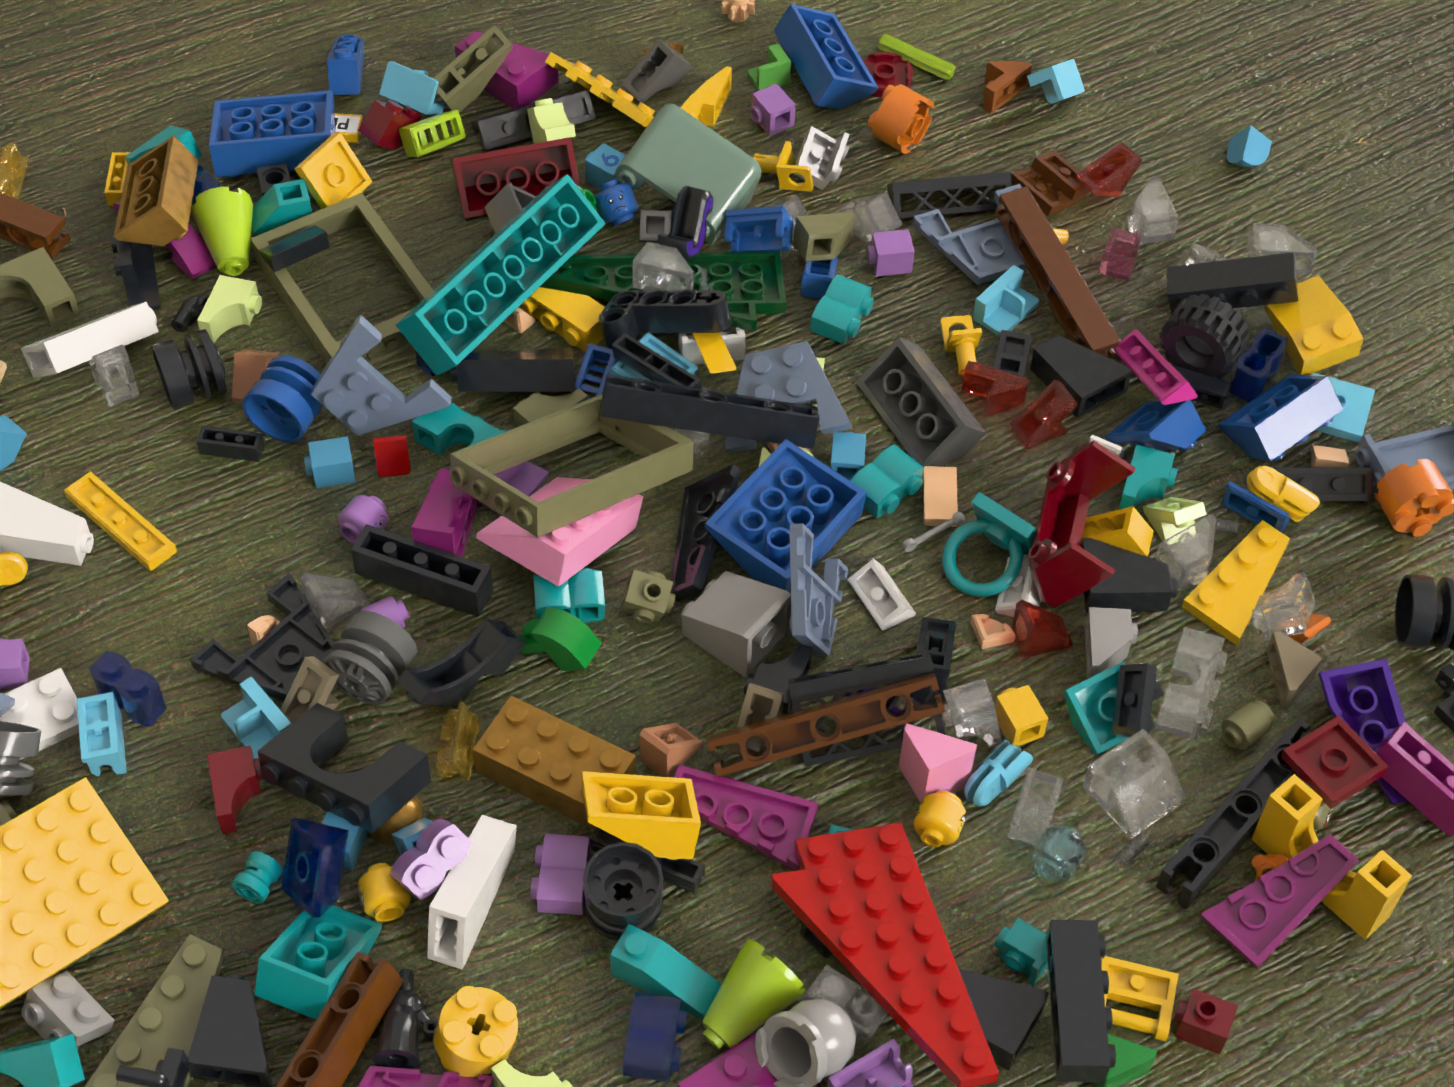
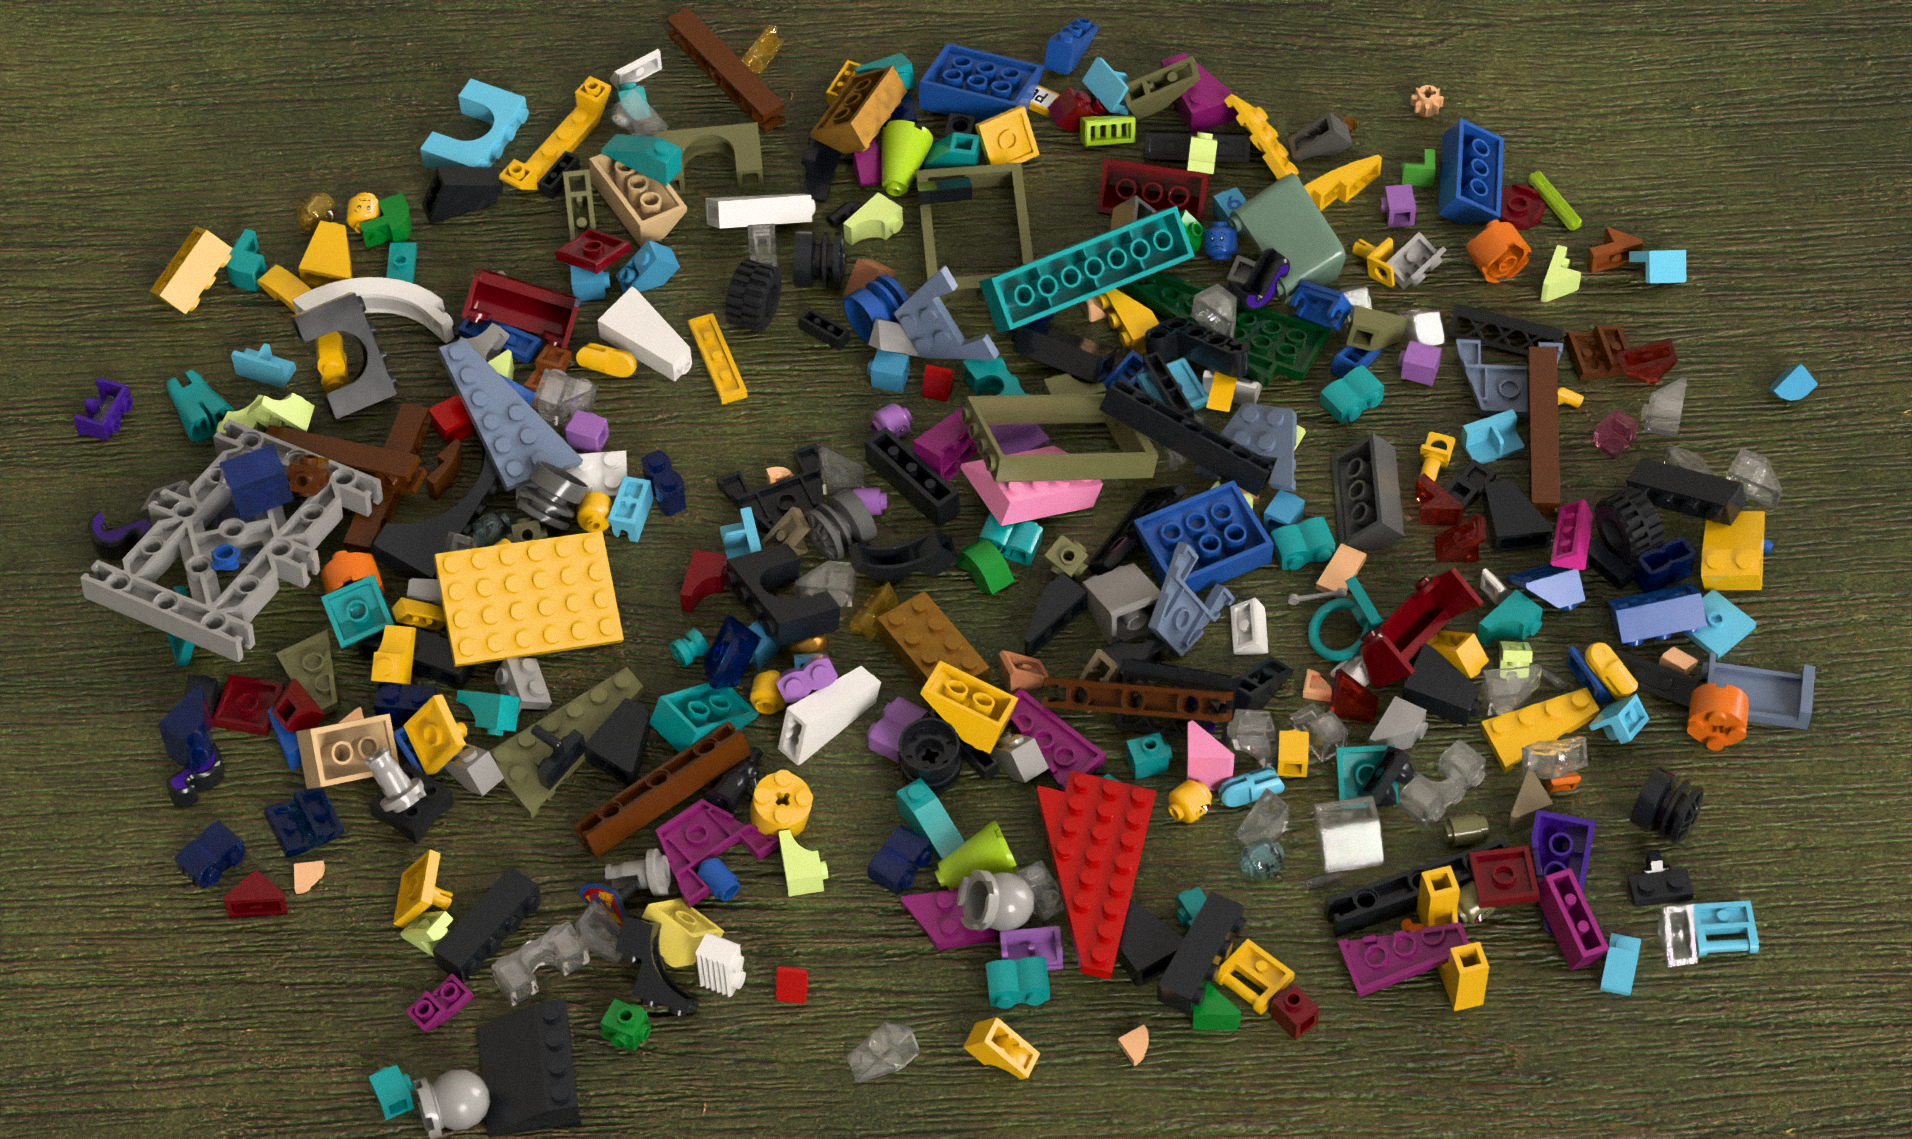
camera: 30 degrees right, 0 degrees up
none -> yellow head [576,492,613,532]
none -> black tyre [725,259,782,333]
none -> clear slope [795,561,857,607]
none -> light grey slope [868,319,920,357]
none -> light grey slope [991,732,1049,783]
none -> black slope [1025,573,1087,657]
none -> teal brick [1126,732,1172,780]
none -> clear arch [1289,702,1348,762]
none -> yellowish green slope [1540,245,1581,302]
none -> medium azure panel [1589,694,1649,744]

